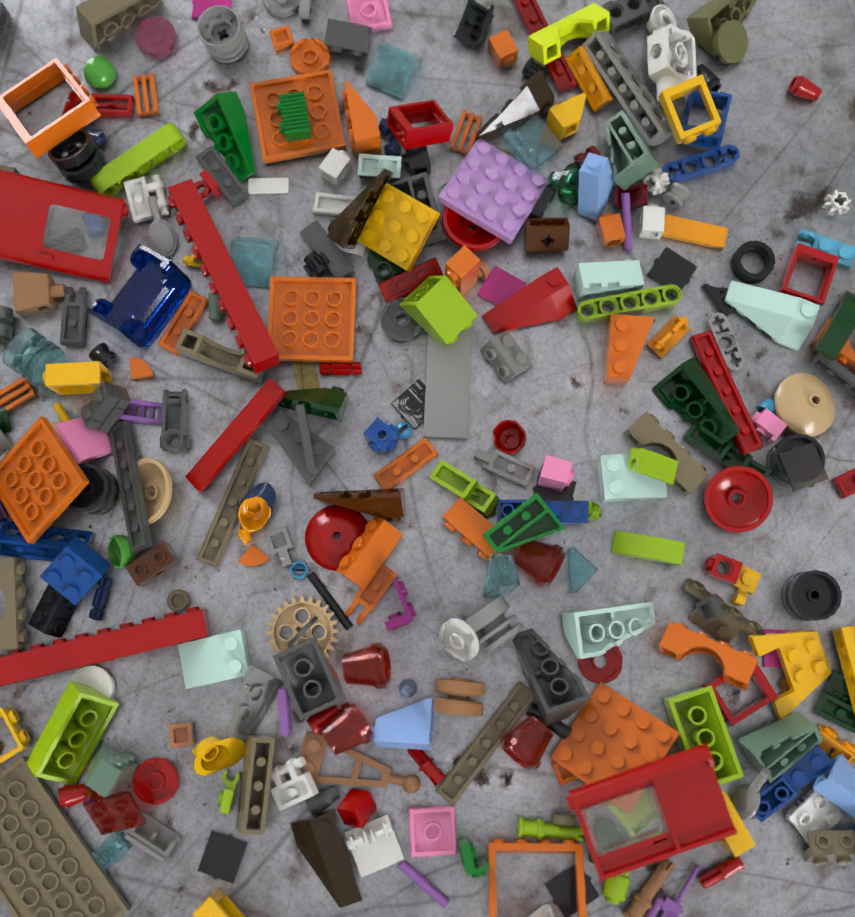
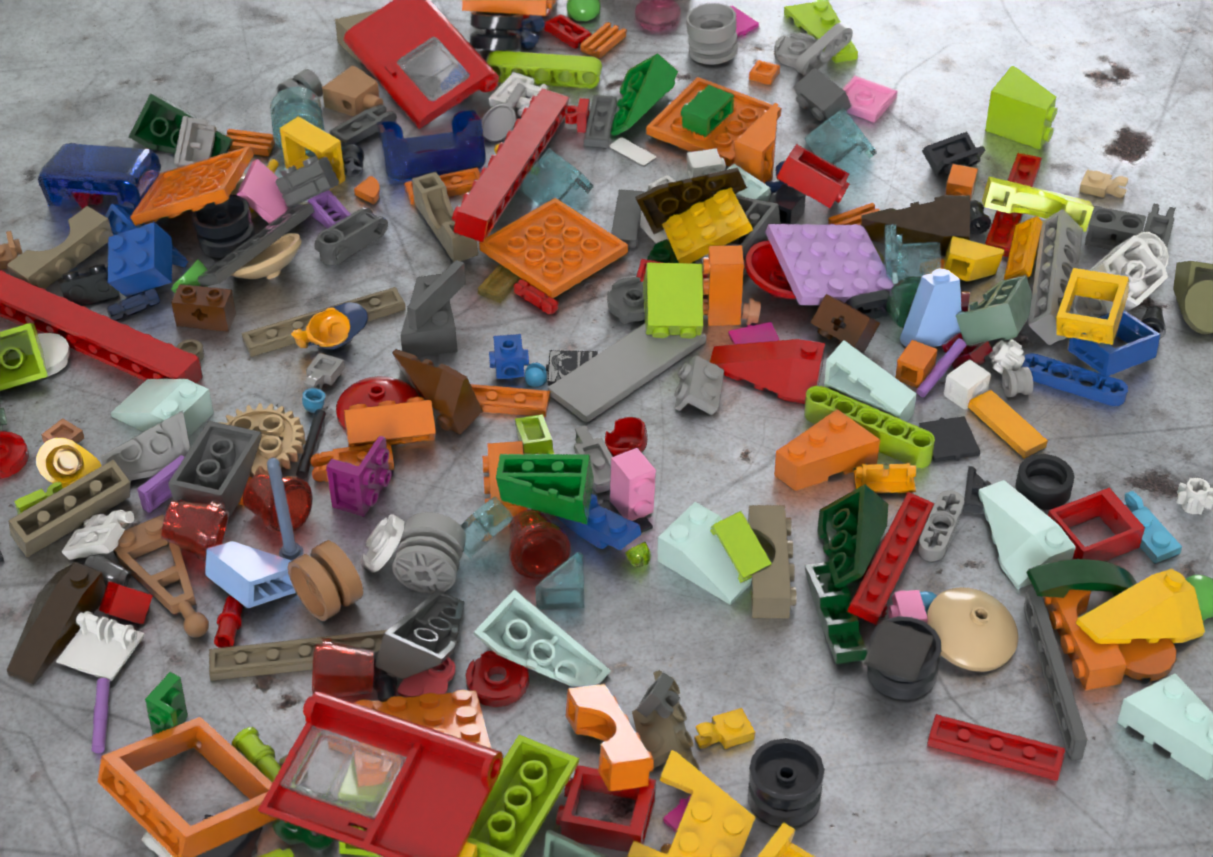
camera: 45 degrees right, 35 degrees down
red tile [185,378,287,492] -> none
orange tile [238,544,270,566] -> none
dark green wedge [277,386,348,422] -> none
orange tile [289,38,331,75] -> none
black gear [303,251,330,277] -> none
bright pink tile [409,805,457,857] -> none
lime slope [611,530,686,566] -> none
red dish [704,466,773,533] -> none
red brick [704,553,743,585] -> none

